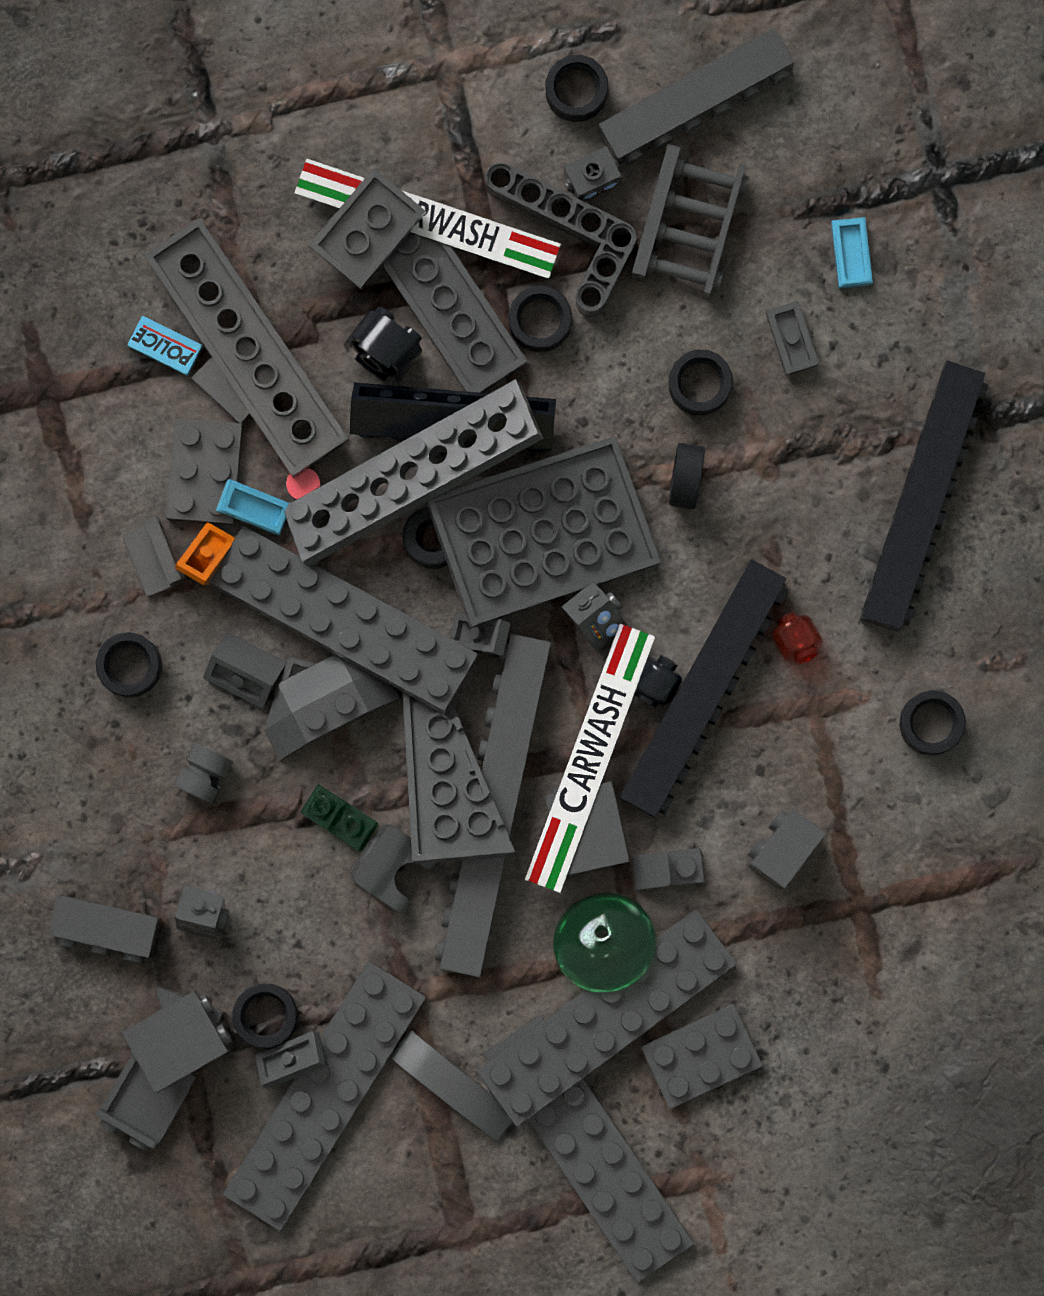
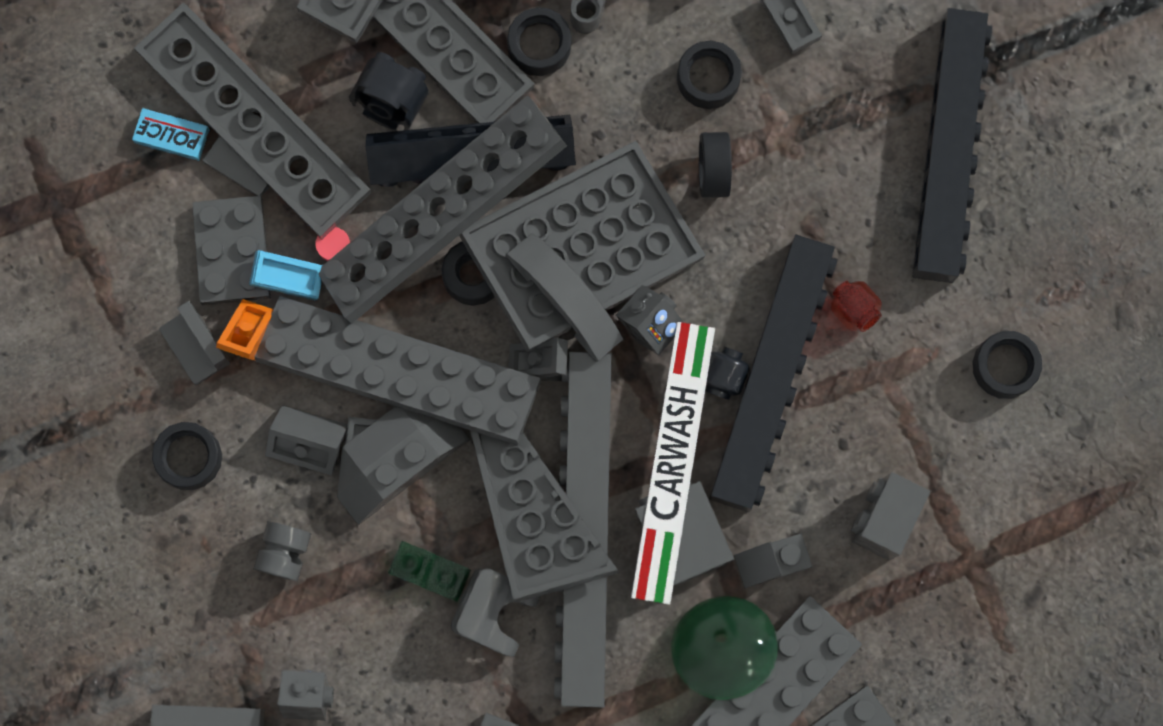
camera: 20 degrees left, 5 degrees down
none -> dark grey slope [505,233,623,362]

